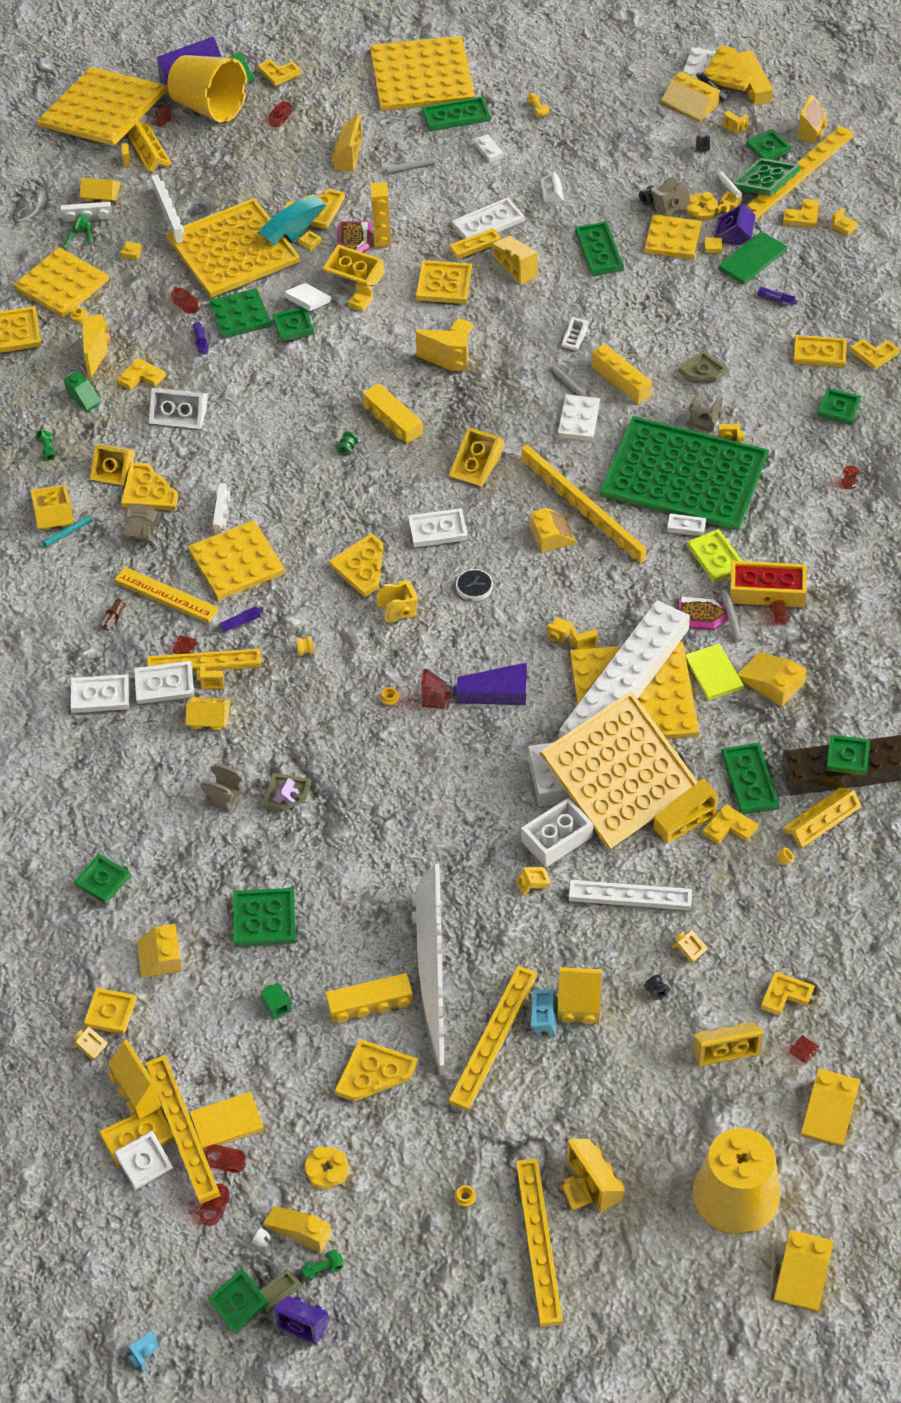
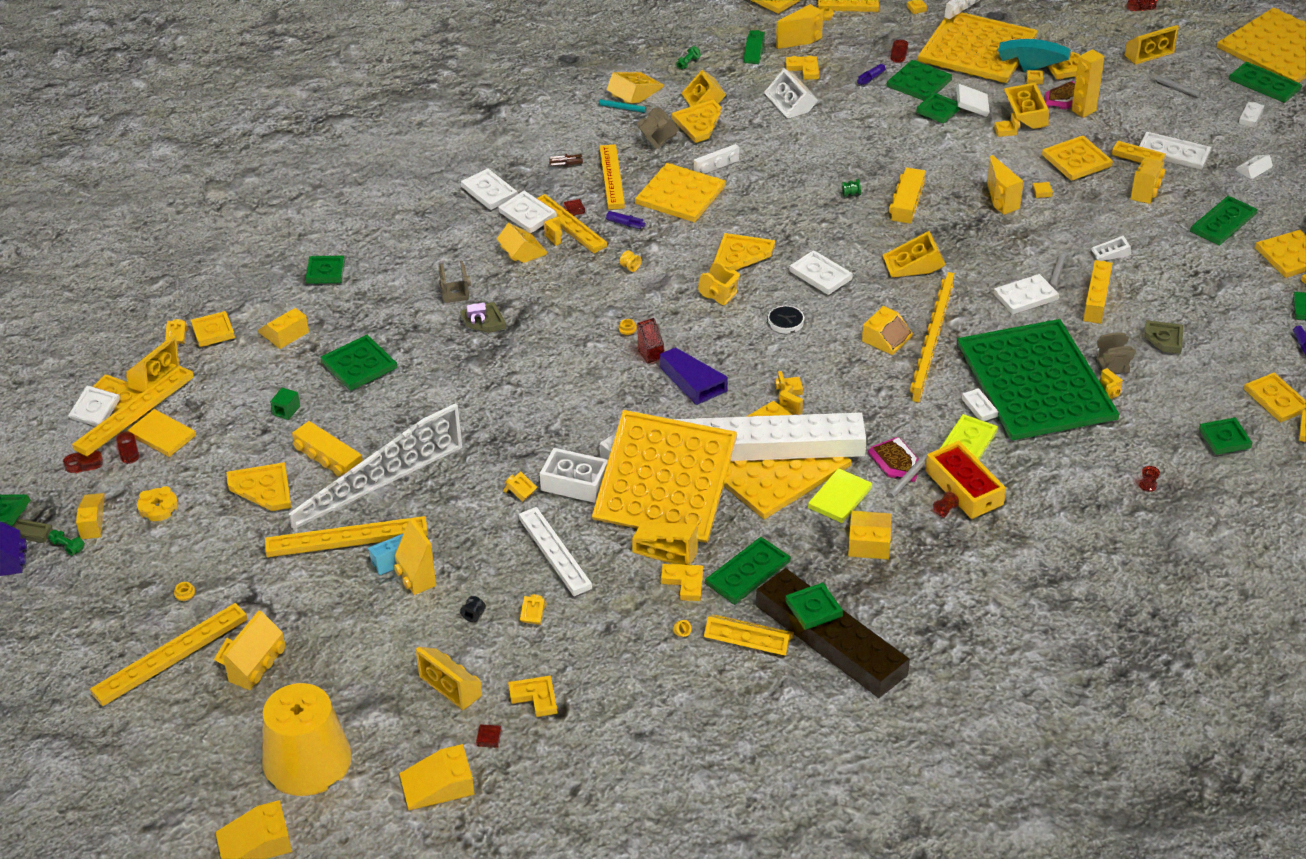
camera: 55 degrees right, 10 degrees down
white hinge [252,1228,271,1248] -> none

